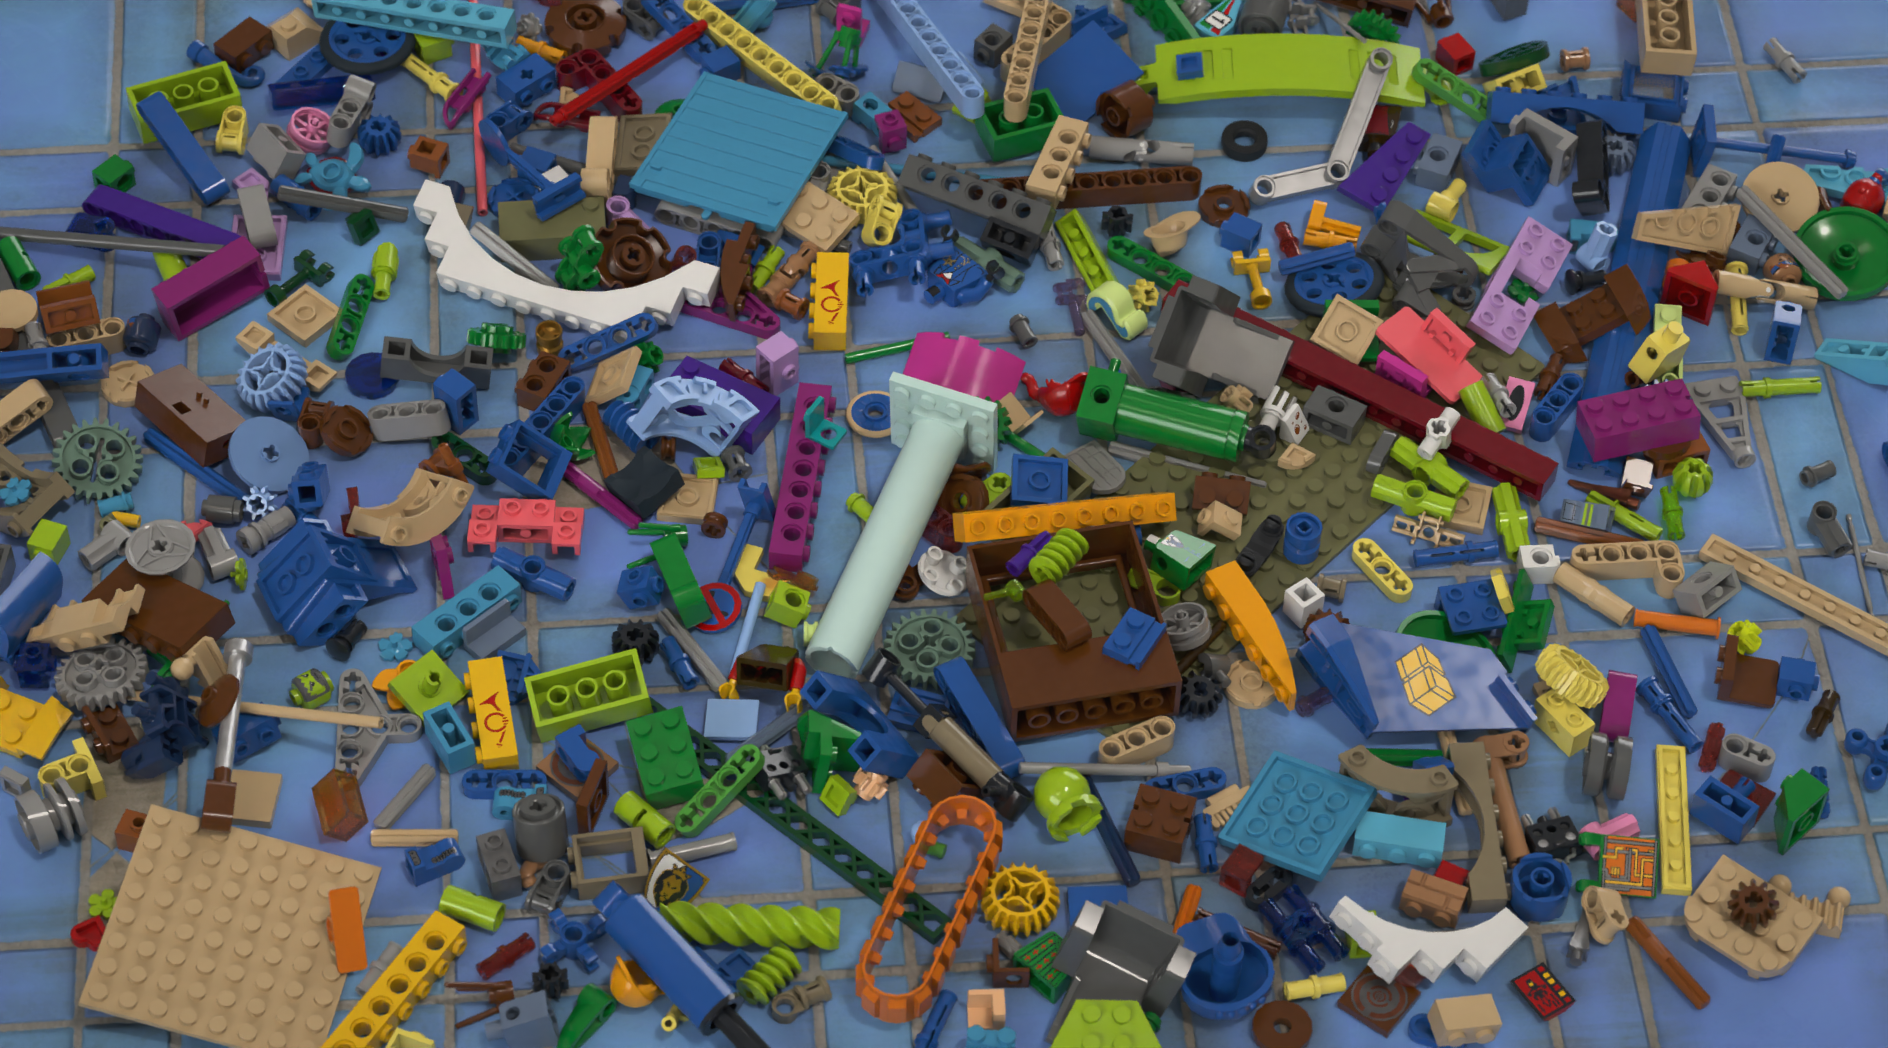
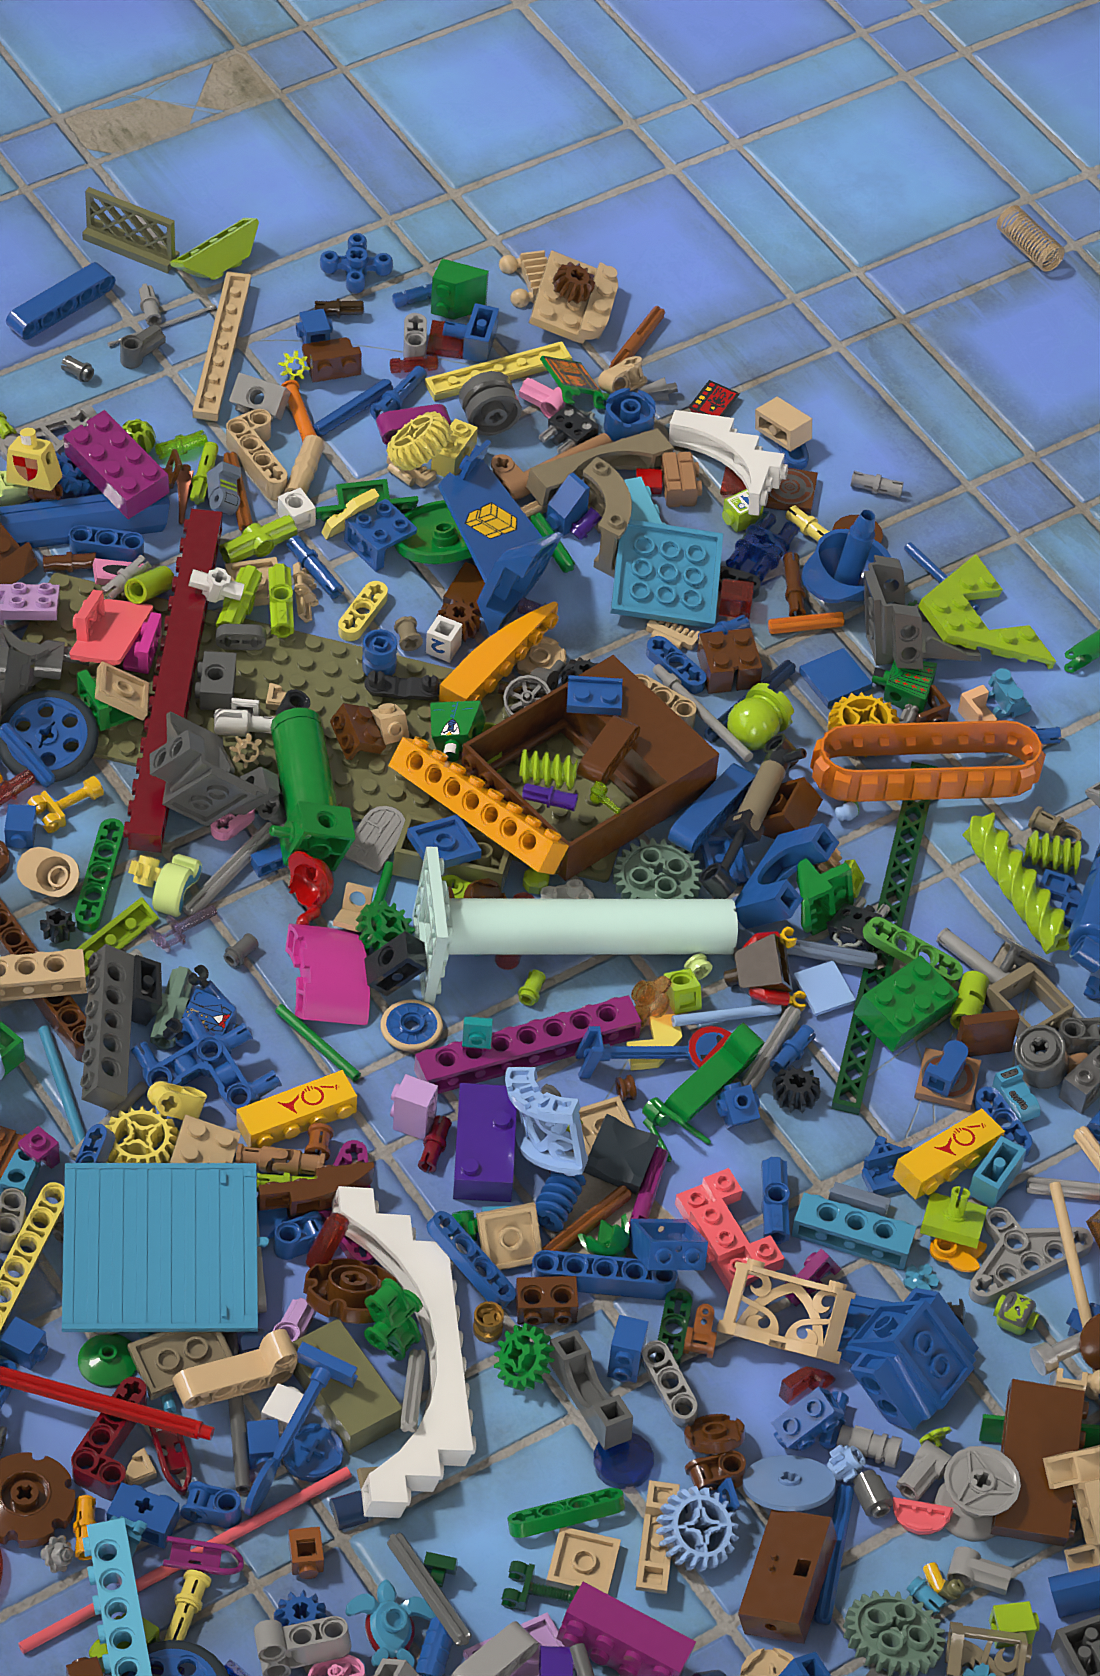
camera: 120 degrees left, 0 degrees up
lime arm [371,242,399,300] -> none
lime brick [524,648,653,743] -> none

